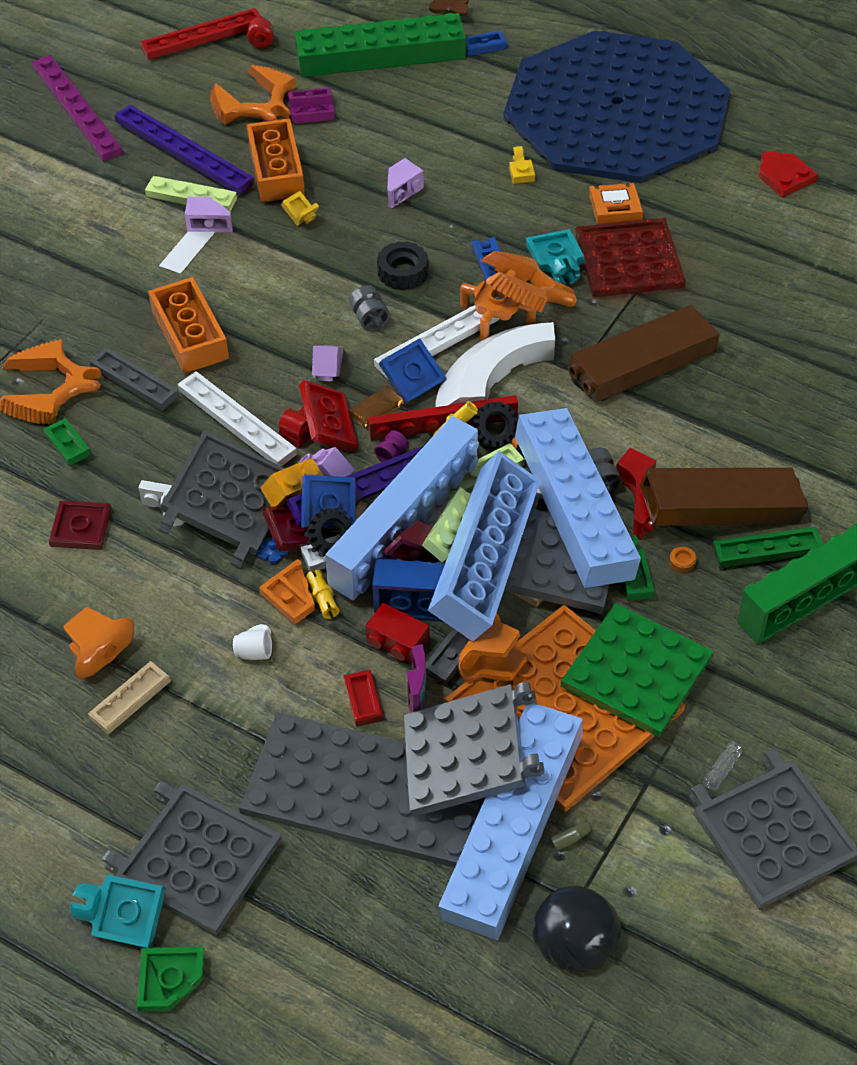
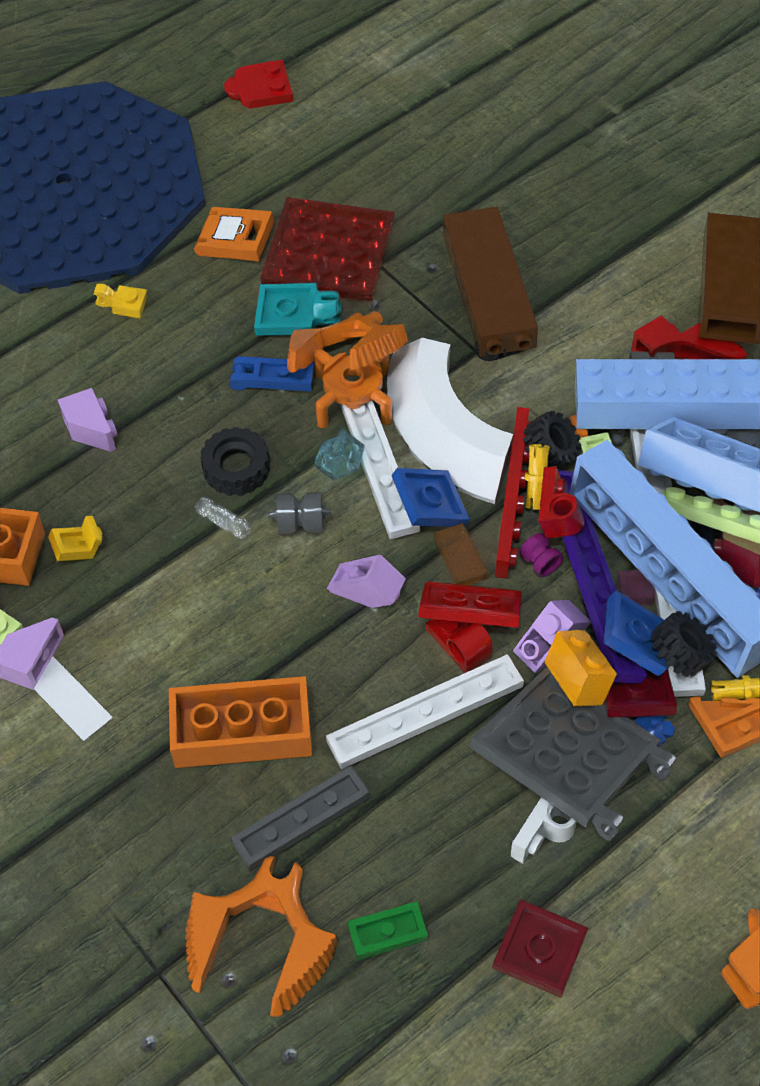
camera: 70 degrees left, 5 degrees up
none -> clear axle [195,497,251,539]
none -> clear light blue brick [315,429,365,480]
none -> red plate [538,466,584,538]

